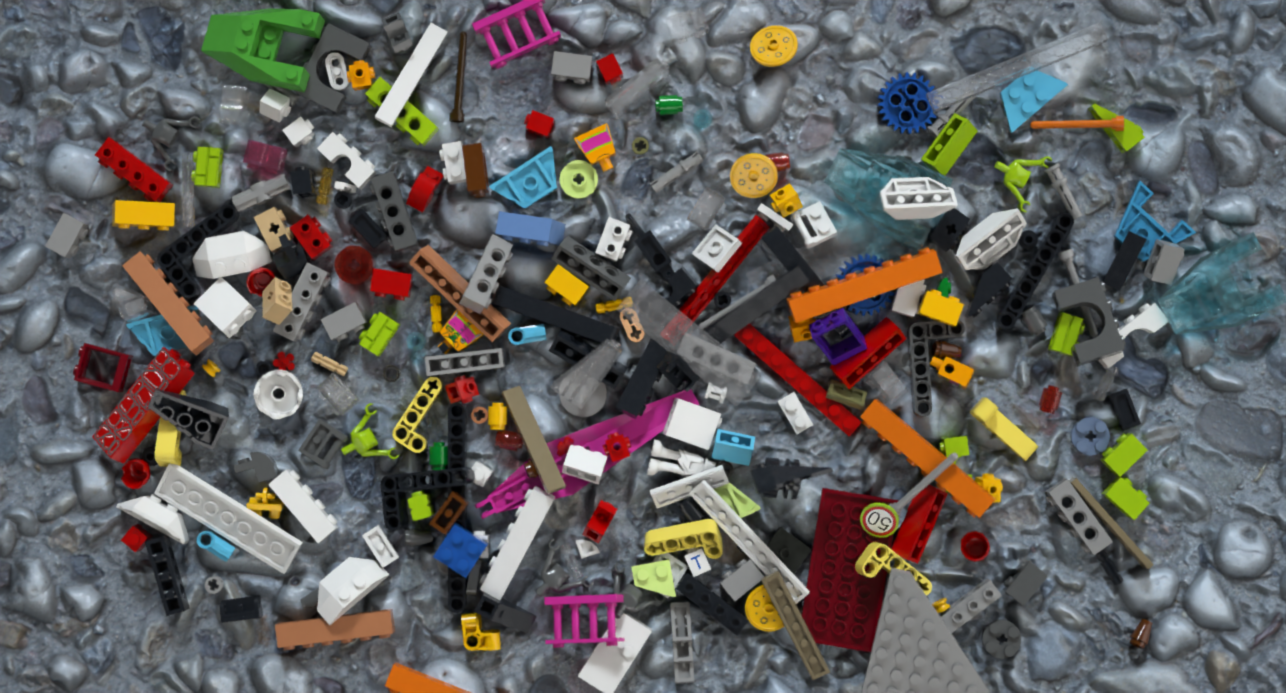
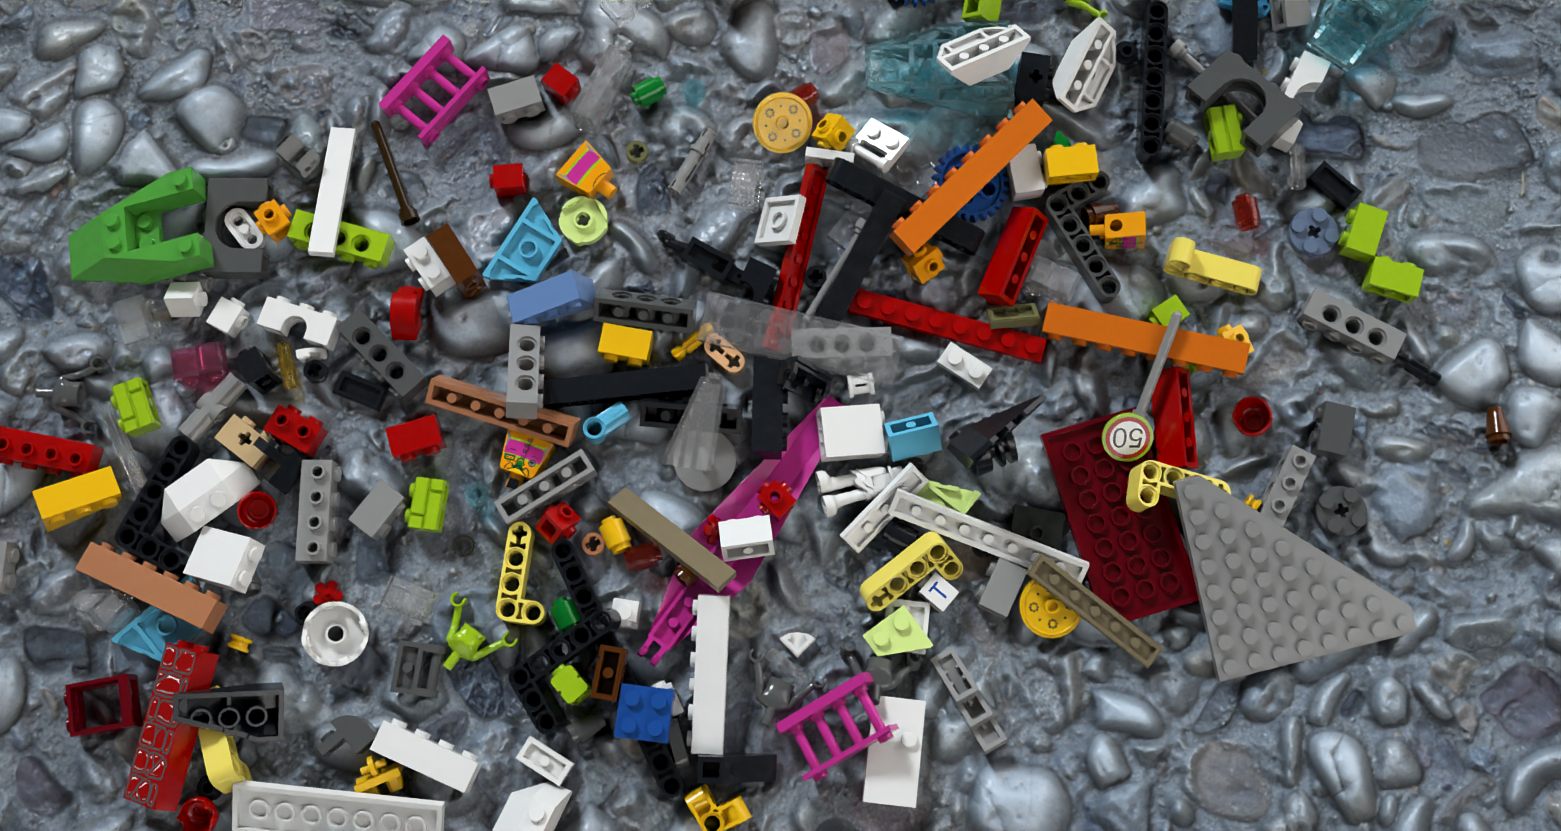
camera: 25 degrees left, 10 degrees down
tan brick [262,277,292,325] -> none
tan axle [311,352,348,376] -> none
clear red brick [334,245,376,285] -> none
yellow axle [430,295,443,333] -> none
red brick [582,500,618,544] -> none
white brick [595,217,632,262] -> none
black brick [675,572,749,636] -> none
dark purple window [809,308,867,366] -> none
black slope [965,262,1013,318] -> none
dark tan tile [1069,477,1154,569] -> none

